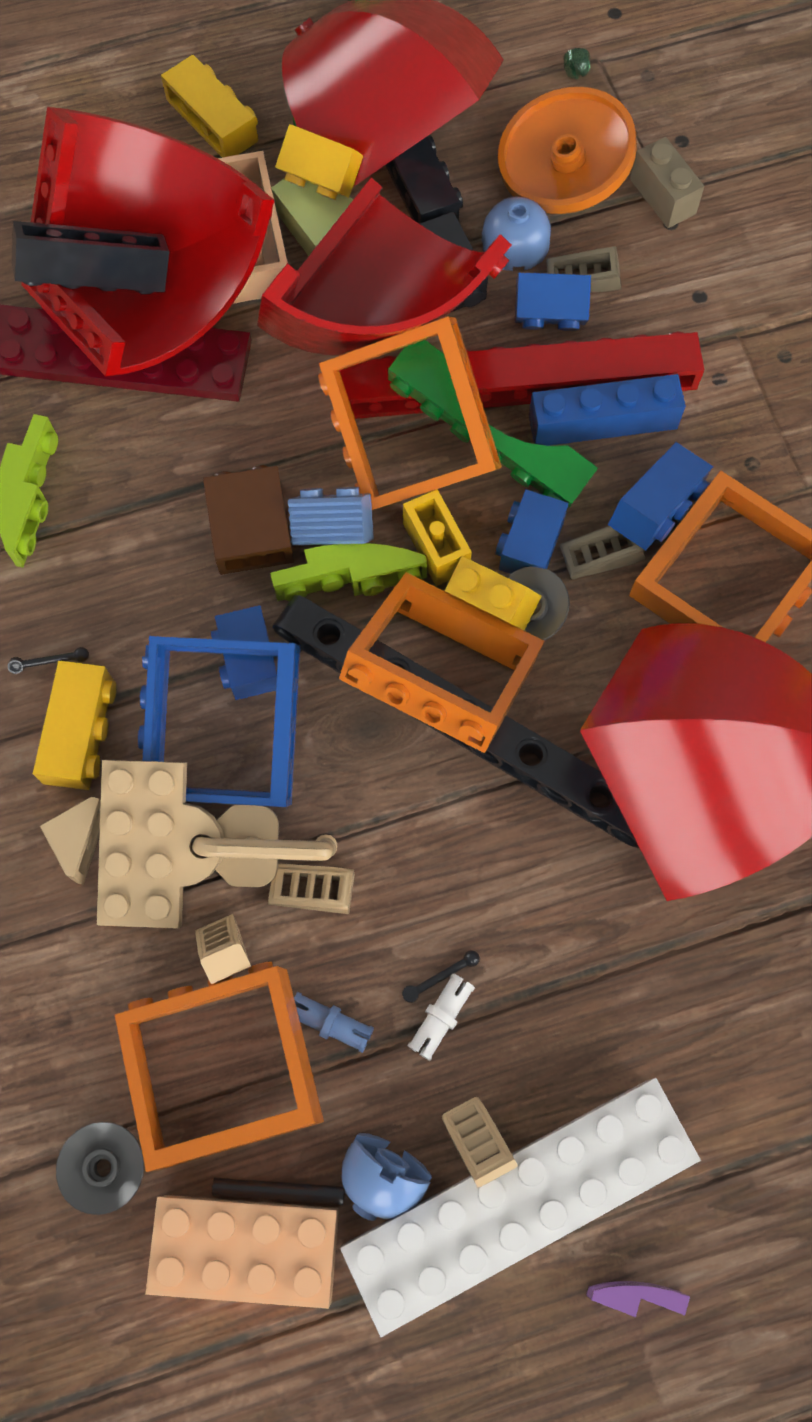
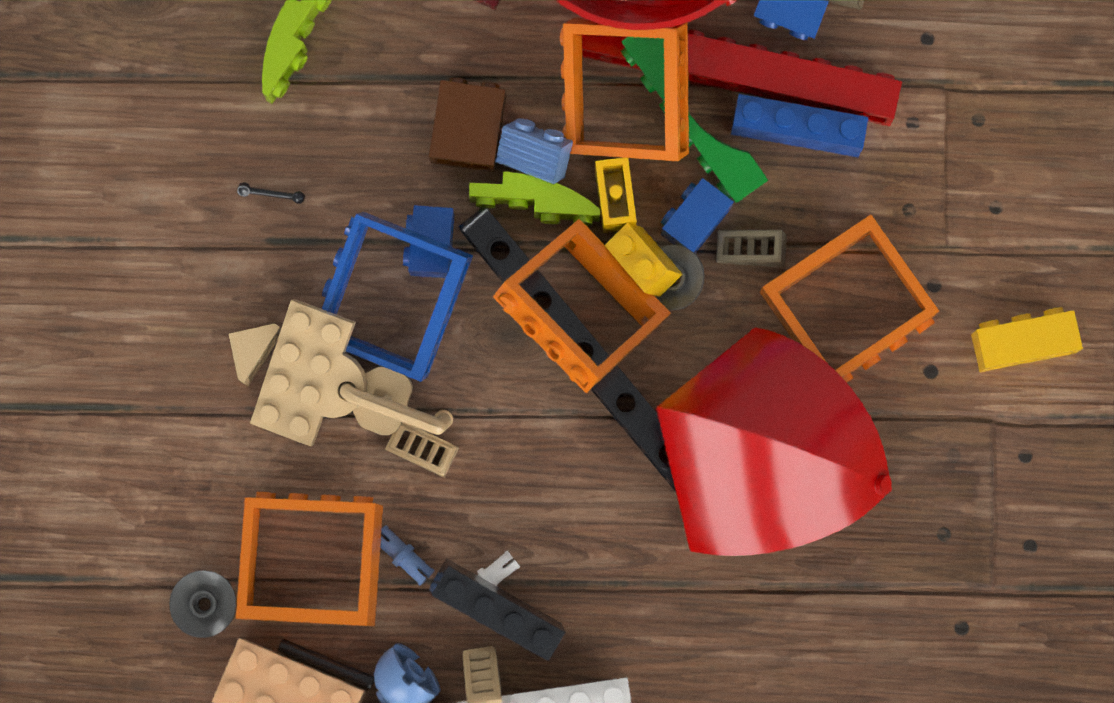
camera: 20 degrees right, 10 degrees up
yellow brick [32,660,116,790] -> none
tan slope [195,914,251,984] -> none
black hinge [402,950,480,1003] -> none
blue brick [608,442,713,551] -> none
none -> black brick [430,558,566,661]

